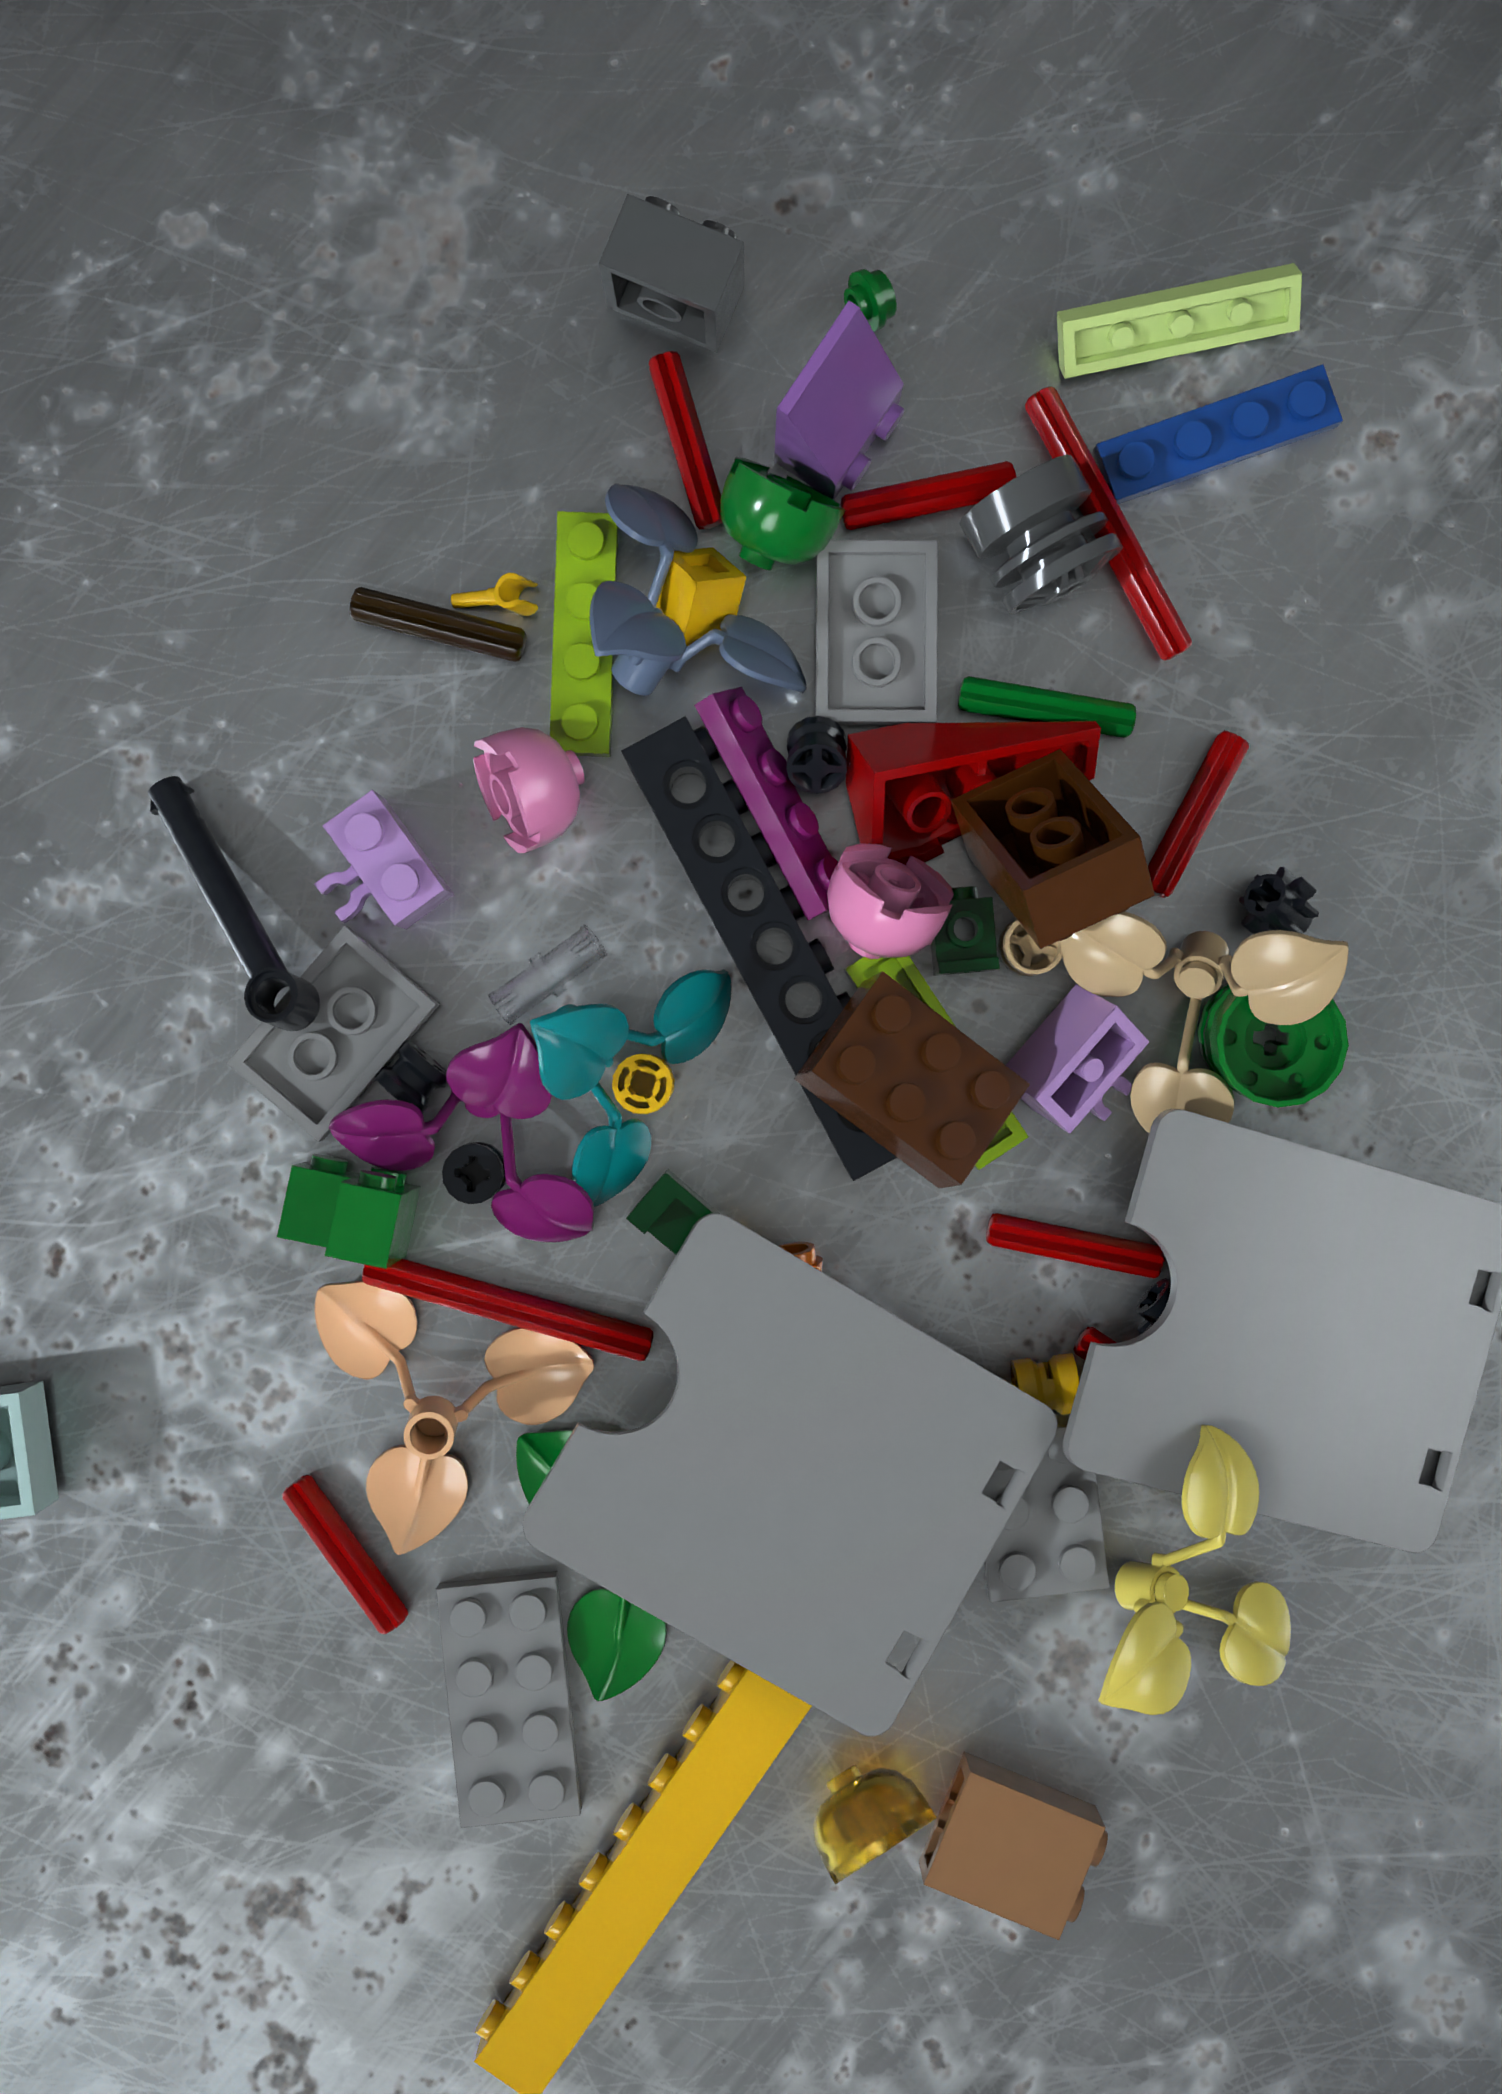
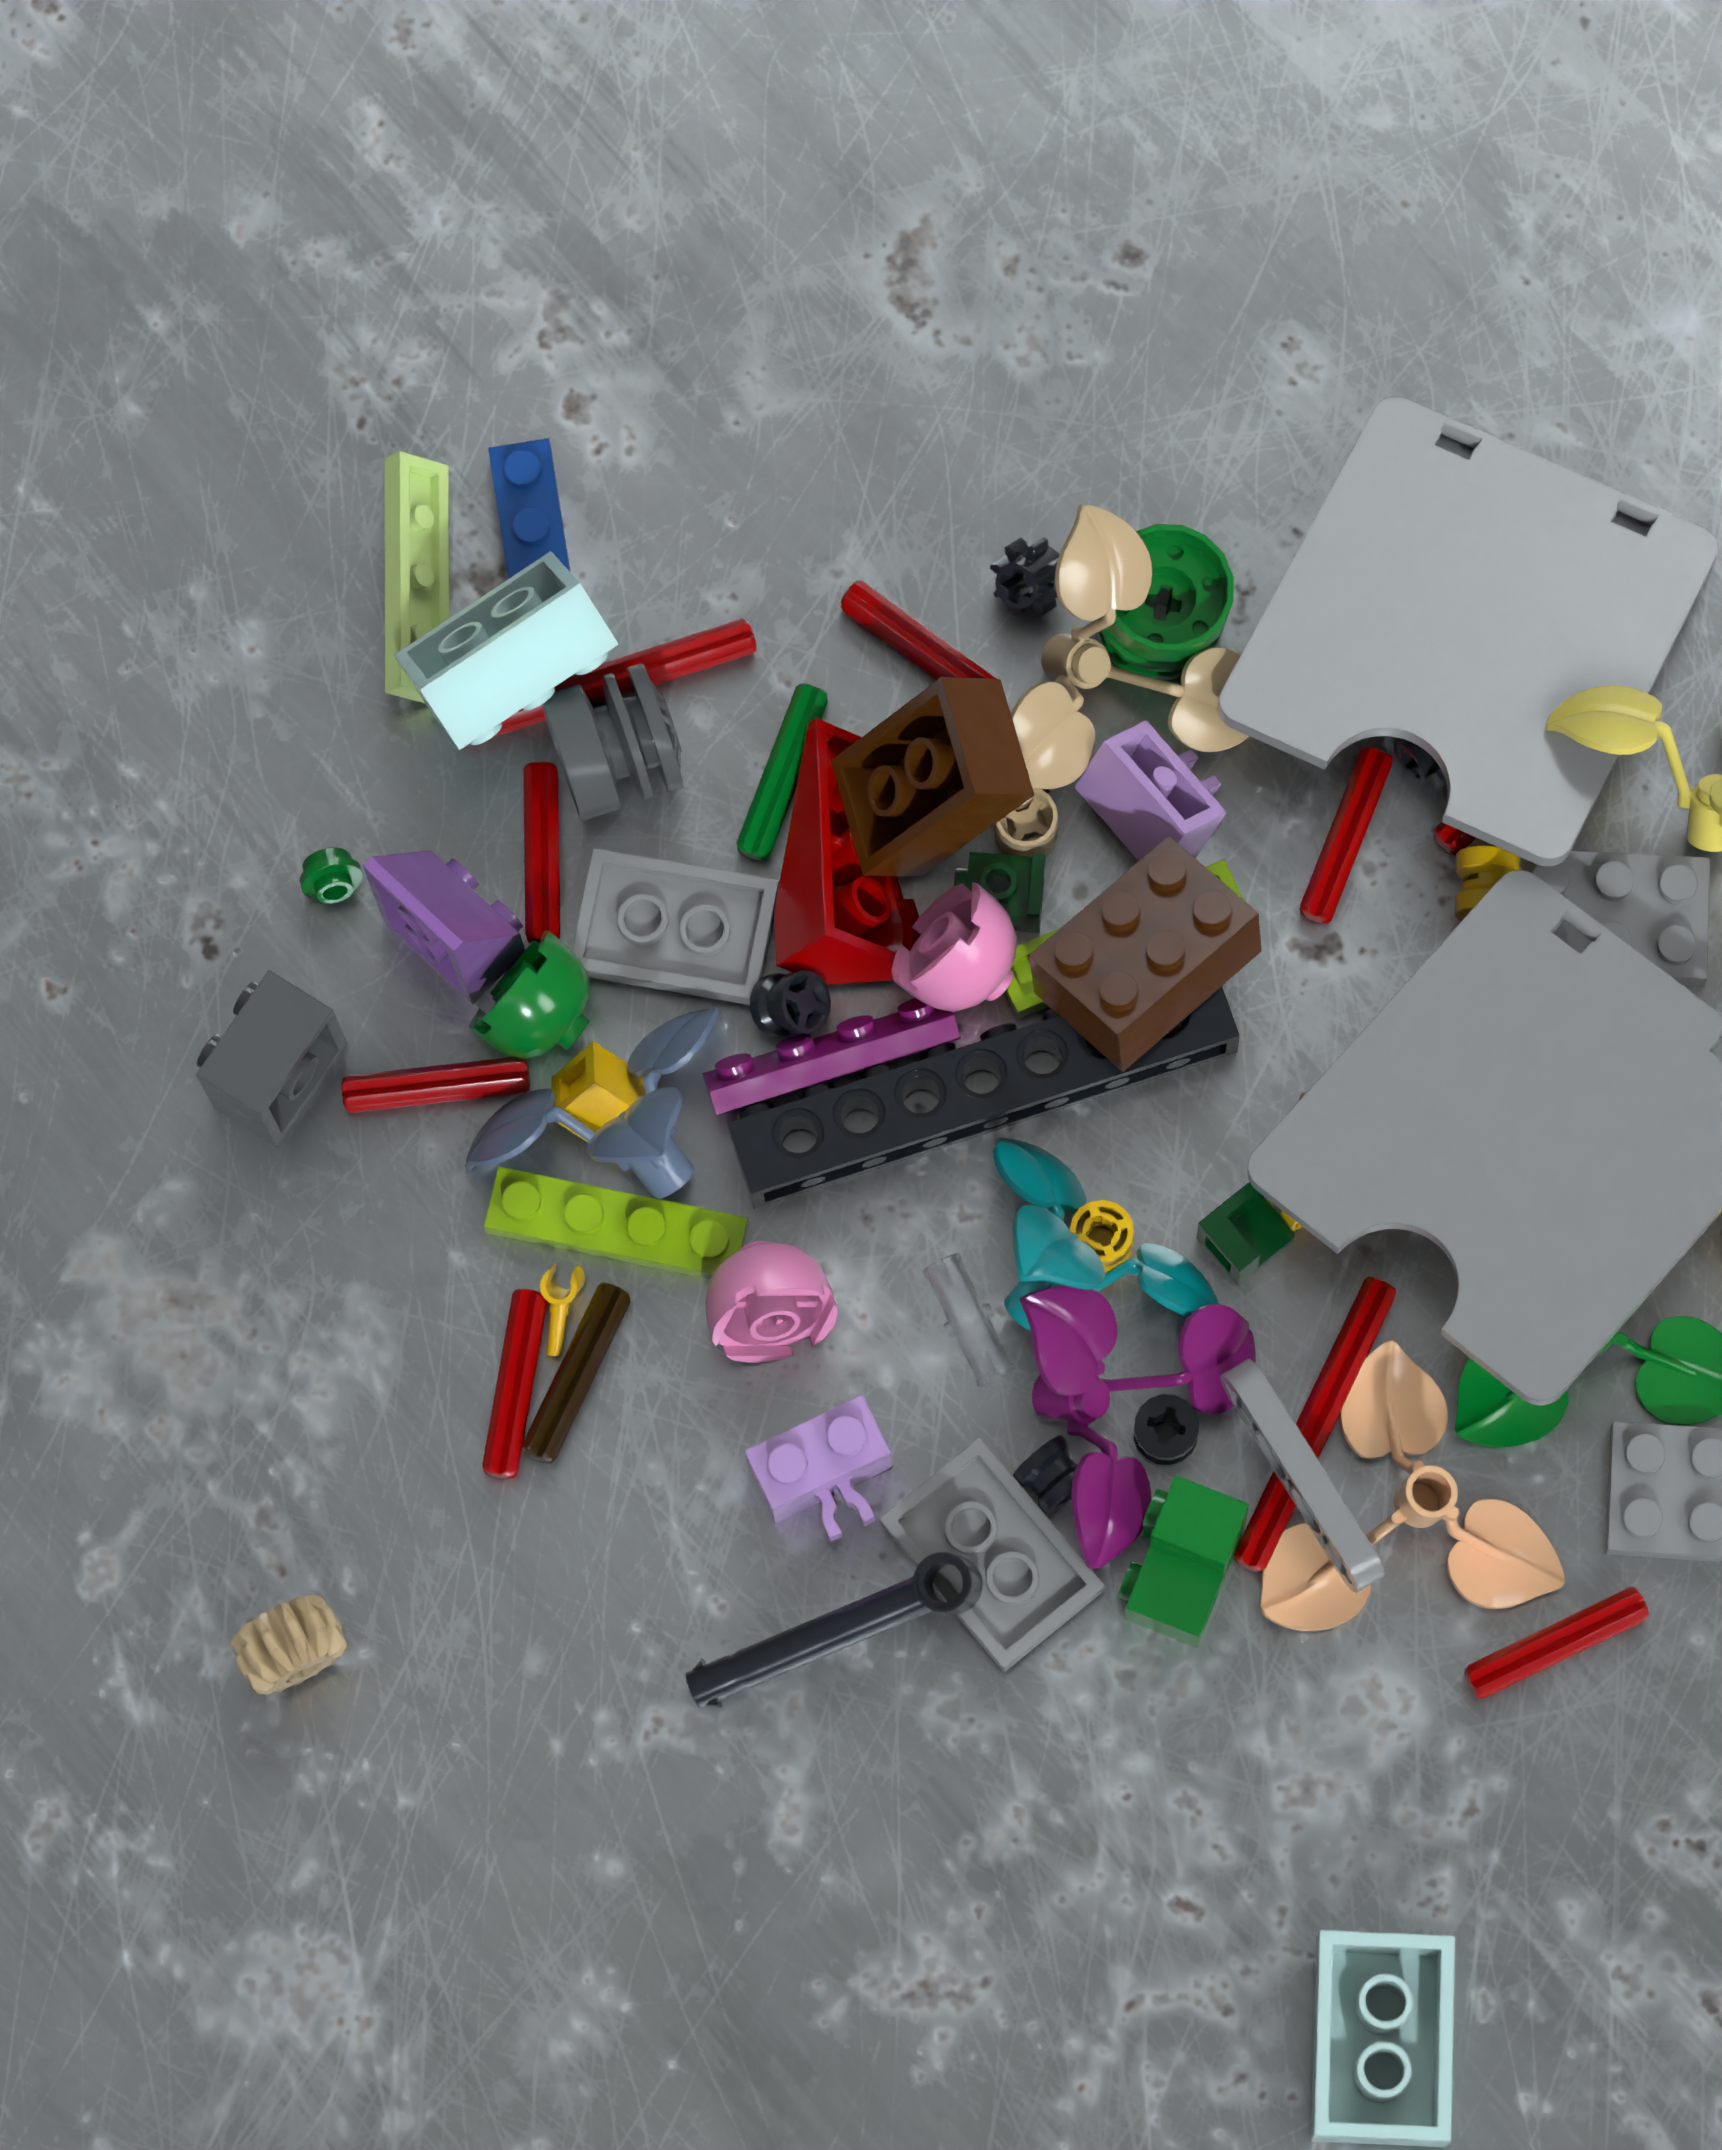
camera: 75 degrees left, 15 degrees down
none -> tan gear [230,1594,347,1694]
none -> light aqua brick [394,551,618,750]
none -> red axle [482,1289,548,1479]
none -> light grey beam [1220,1359,1385,1593]

